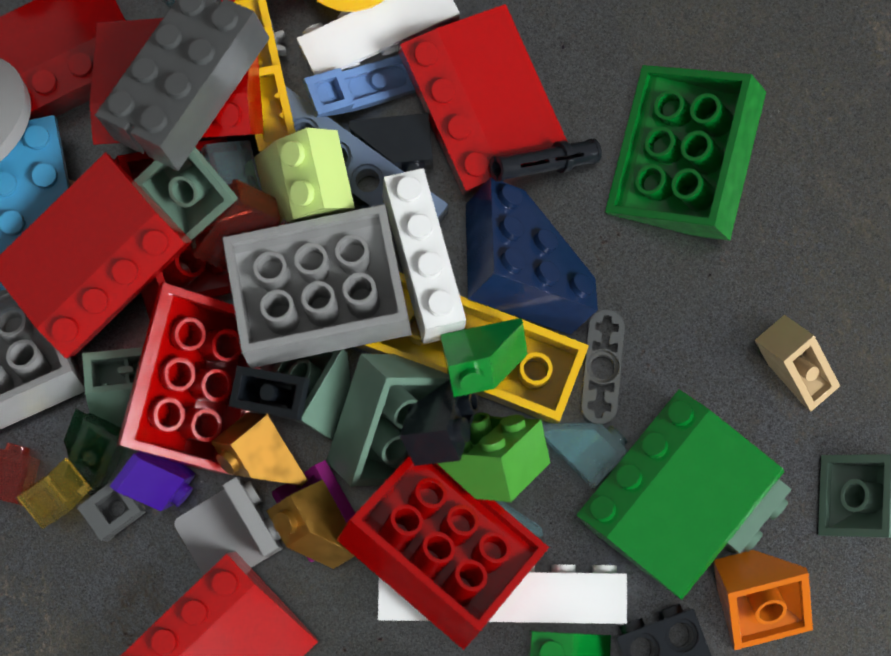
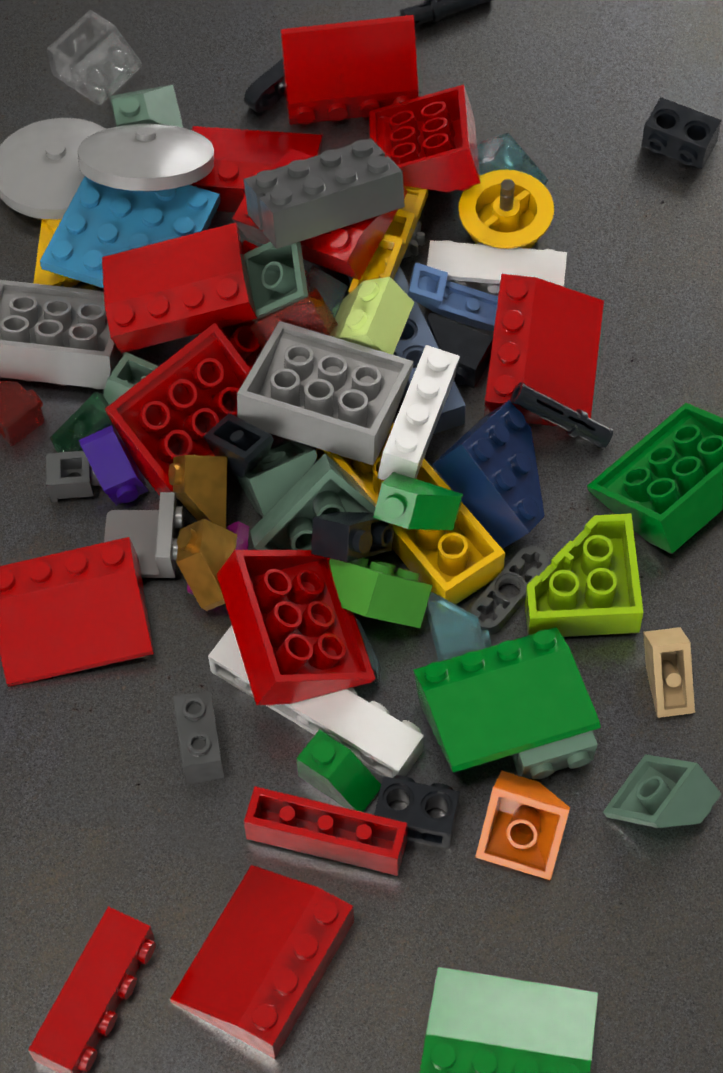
camera: 35 degrees right, 20 degrees down
clear yellow panel [17,458,92,529] -> none
none -> lime brick [525,513,644,637]

